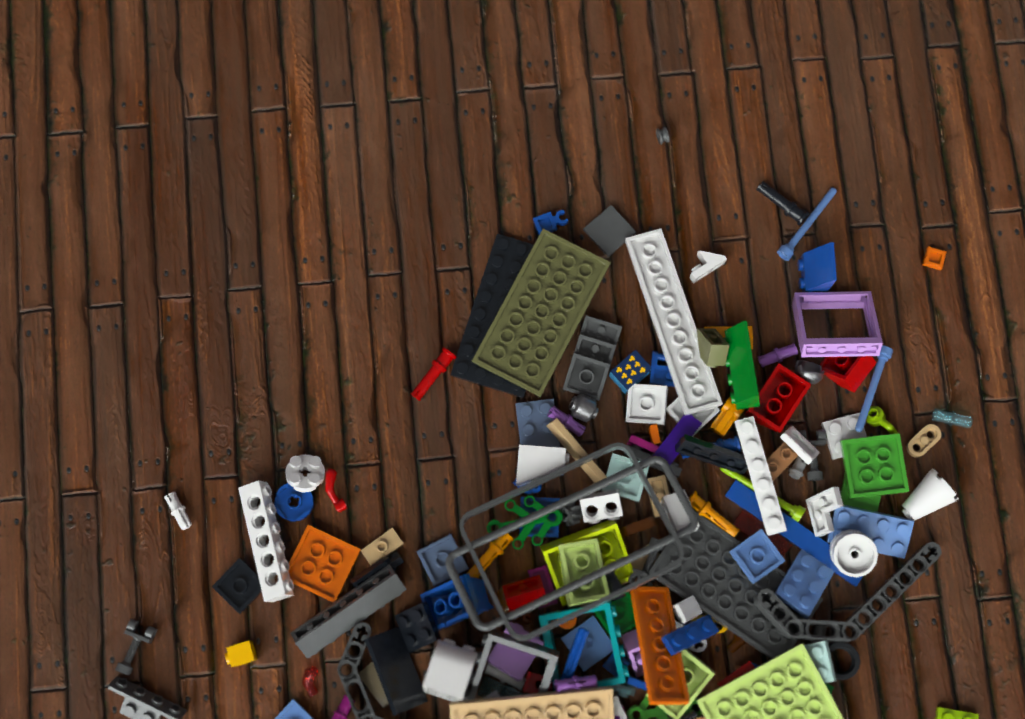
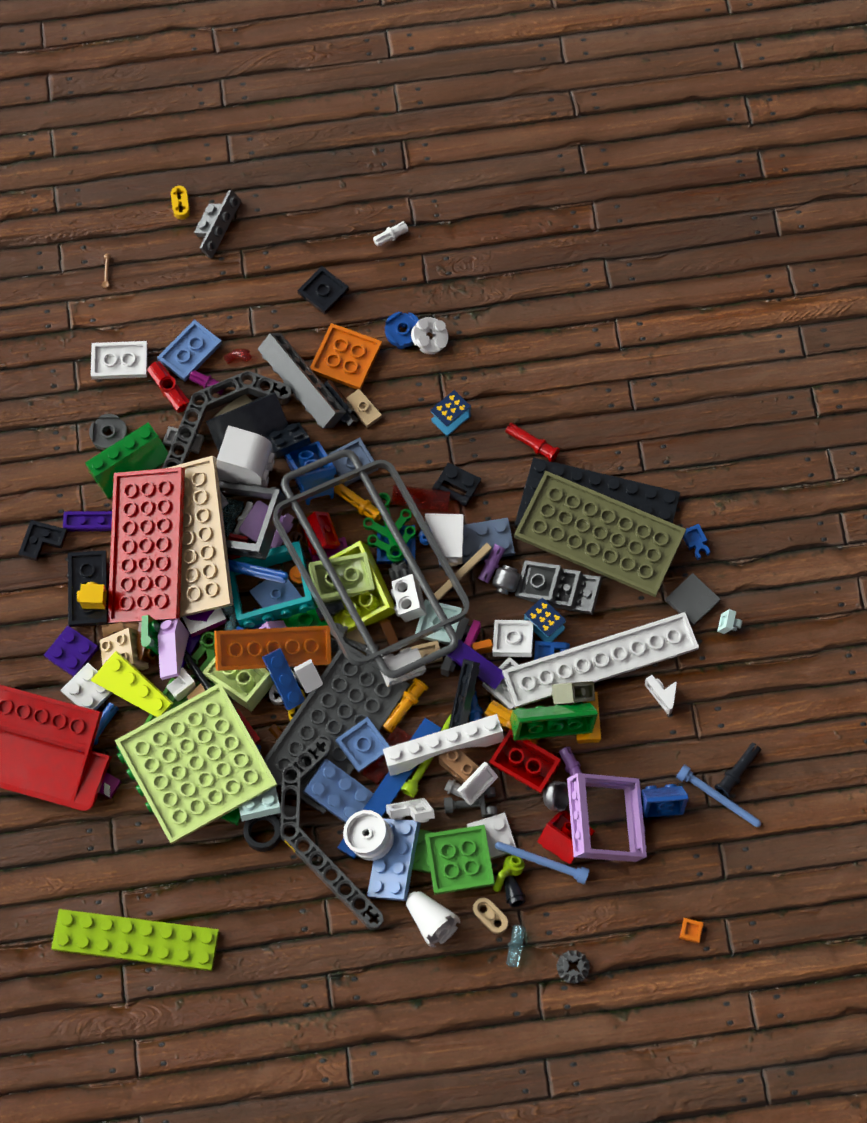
camera: 90 degrees right, 10 degrees down
dark grey bar [115,619,157,676] -> none
yellow brick [225,640,258,667] -> none
white brick [238,480,294,602] -> none
red piece [325,468,347,512] -> none
medium lavender pin [554,675,597,692] -> none
dark grey bush [655,126,670,145] -> none
none -> clear red plate [391,484,451,512]
none -> piece [431,390,471,436]
none -> black plate [432,462,481,507]
none -> black cone [504,876,526,908]
none -> dark grey gear [557,950,590,983]
none -> light aqua tile [717,609,742,634]

